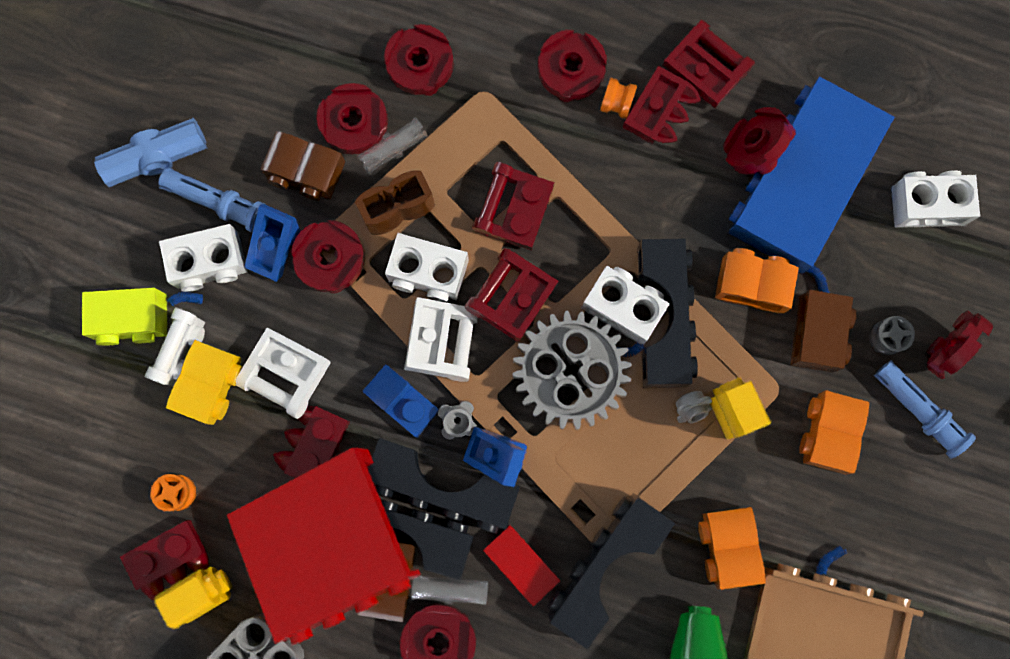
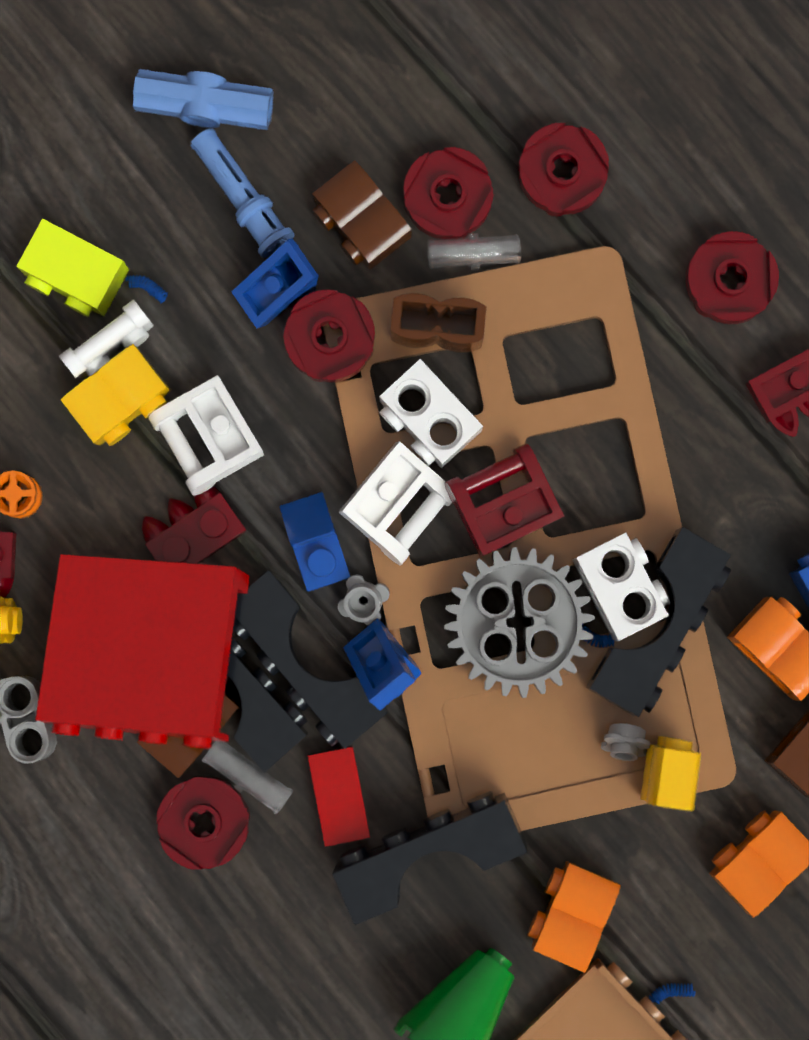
camera: 30 degrees right, 5 degrees up
white brick [159,224,248,292] -> none
dark red plate [472,162,555,251] -> none
orange wheel [600,78,637,119] -> none

